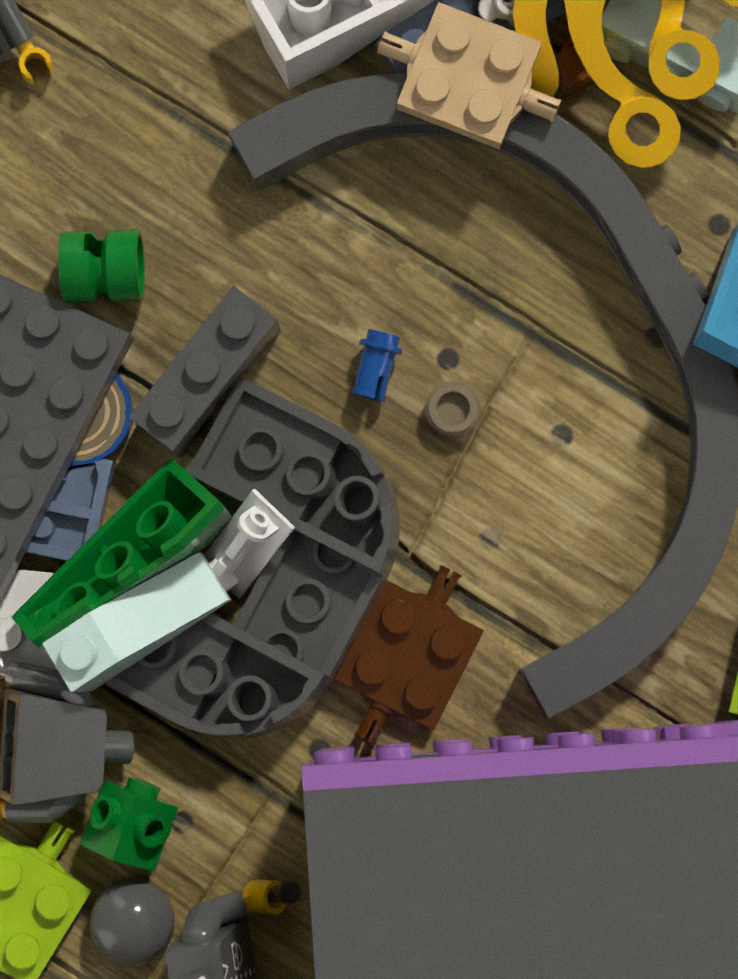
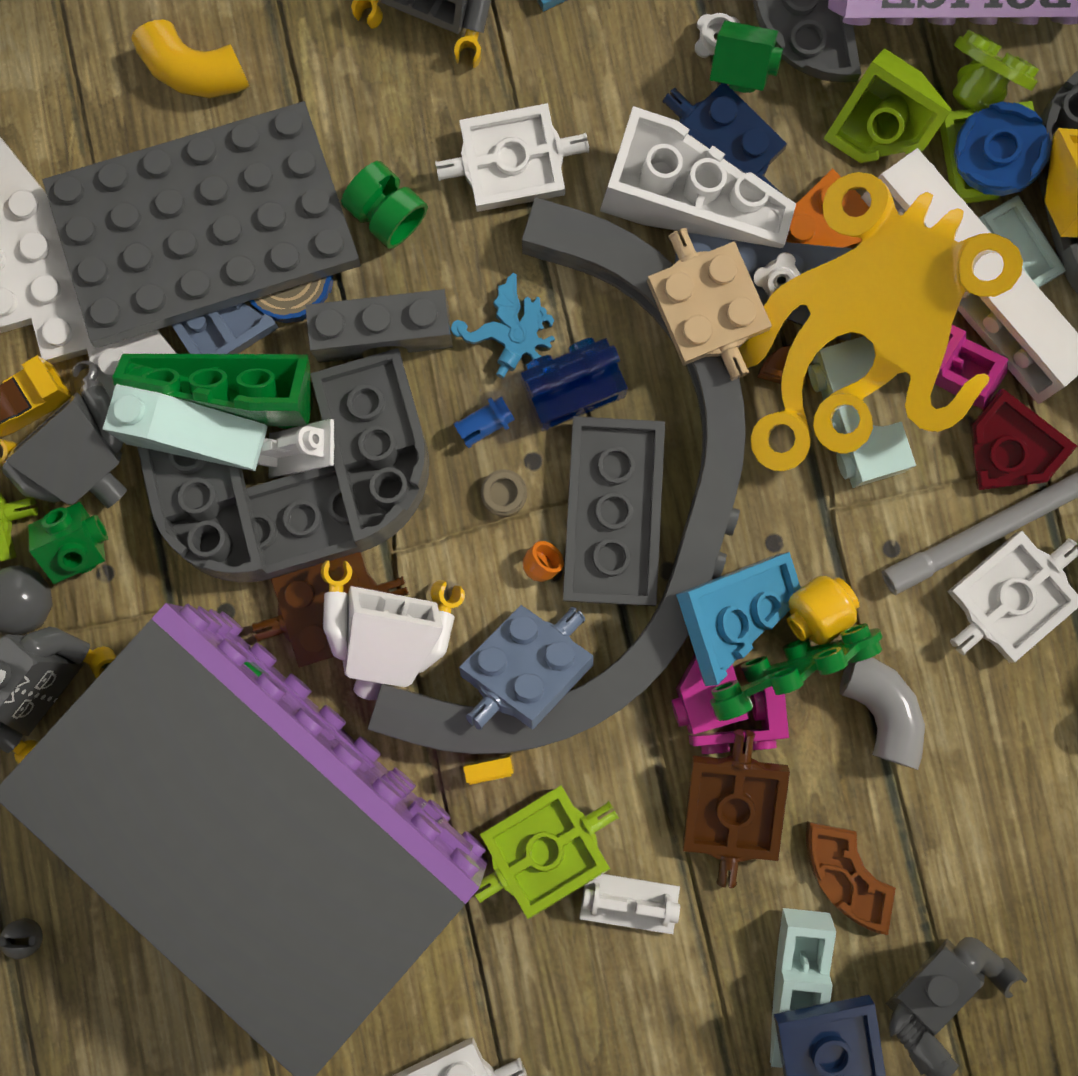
camera: 40 degrees right, 0 degrees up
none -> white torso [321,560,465,700]
none -> white plate [435,103,589,212]
none -> dark azure piece [451,273,555,379]
none -> sand blue plate [459,605,593,730]
none -> yellow tile [463,755,514,785]
none -> clear blue brick [521,337,628,432]
none -> orange hinge [523,541,564,582]
none -> dark grey plate [563,416,665,607]

